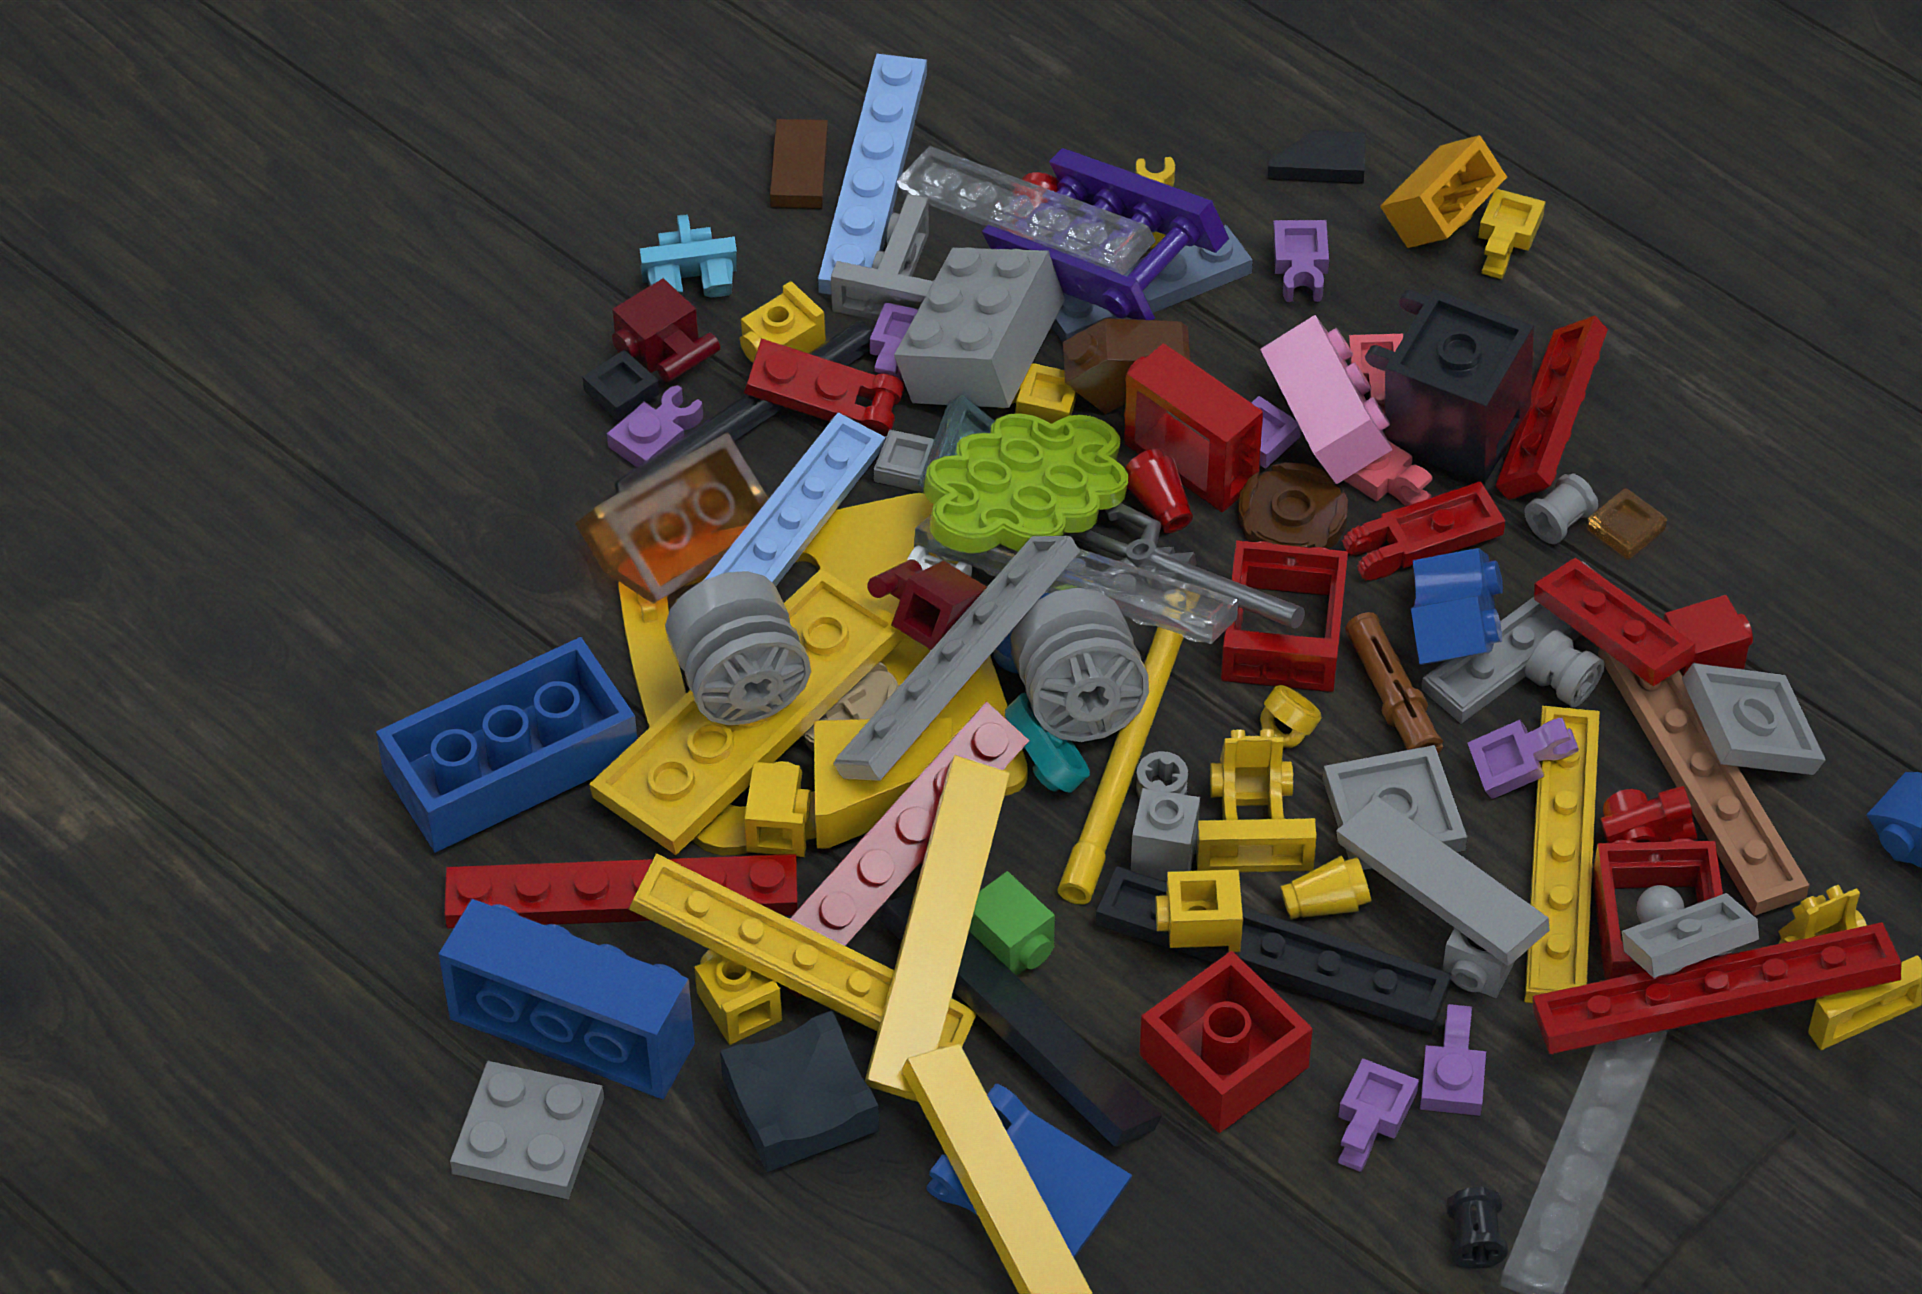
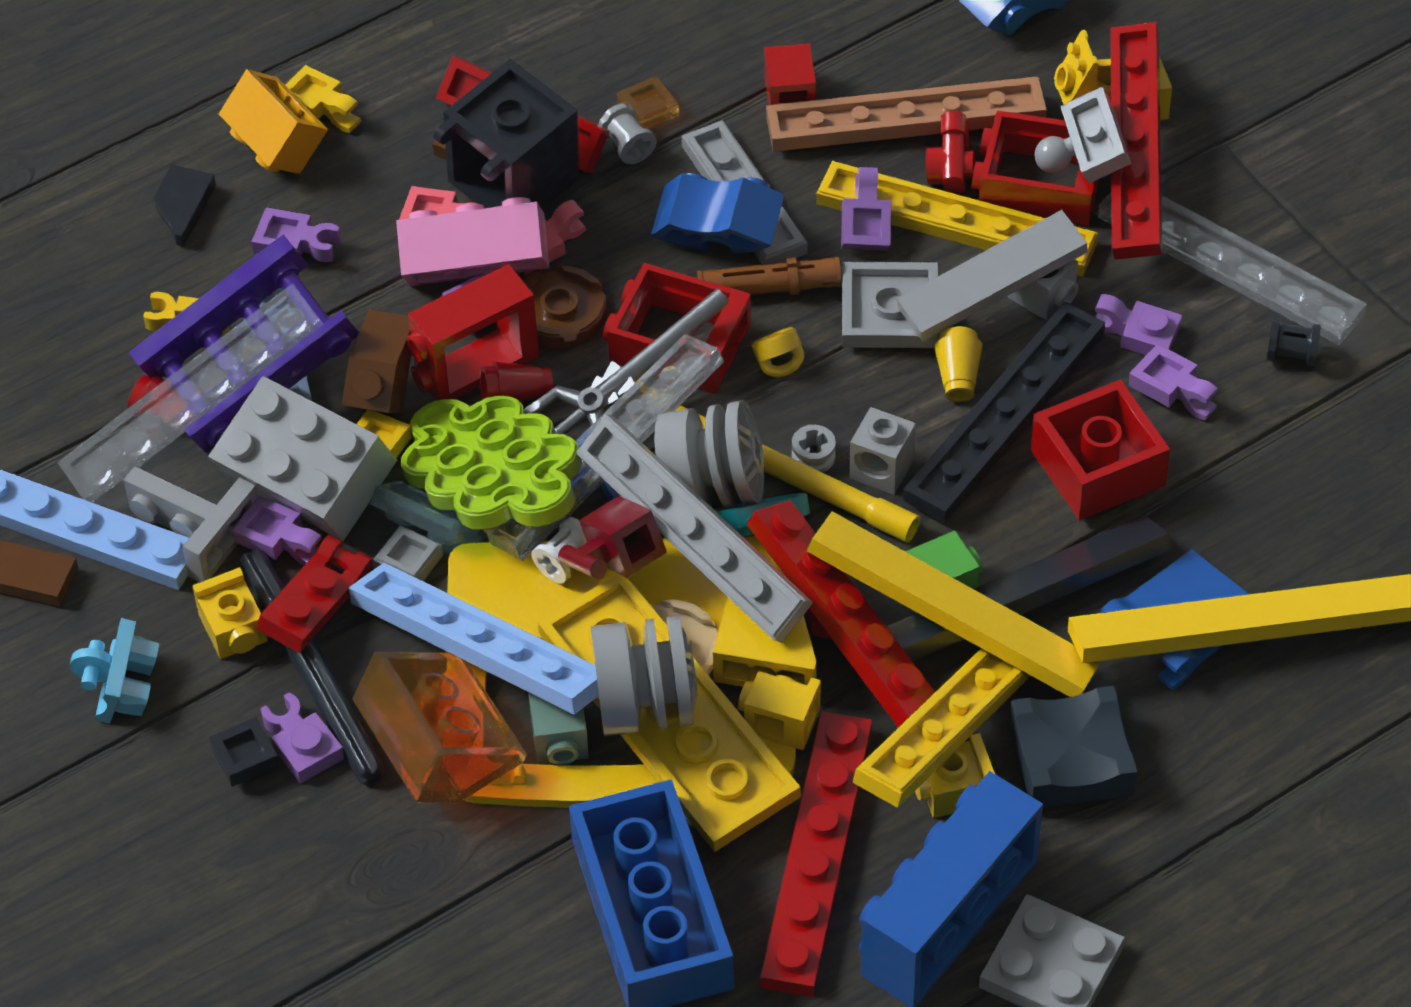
camera: 75 degrees left, 0 degrees up
dark red brick [612,278,721,383] -> none
yellow brick [1155,869,1243,952] -> none
yellow tile [1196,729,1316,872] -> none
red hinge [1342,481,1505,581] -> none
light grey wheel [1525,630,1605,707] -> none
red plate [1534,557,1696,687] -> none
light grey plate [1682,663,1826,775] -> none

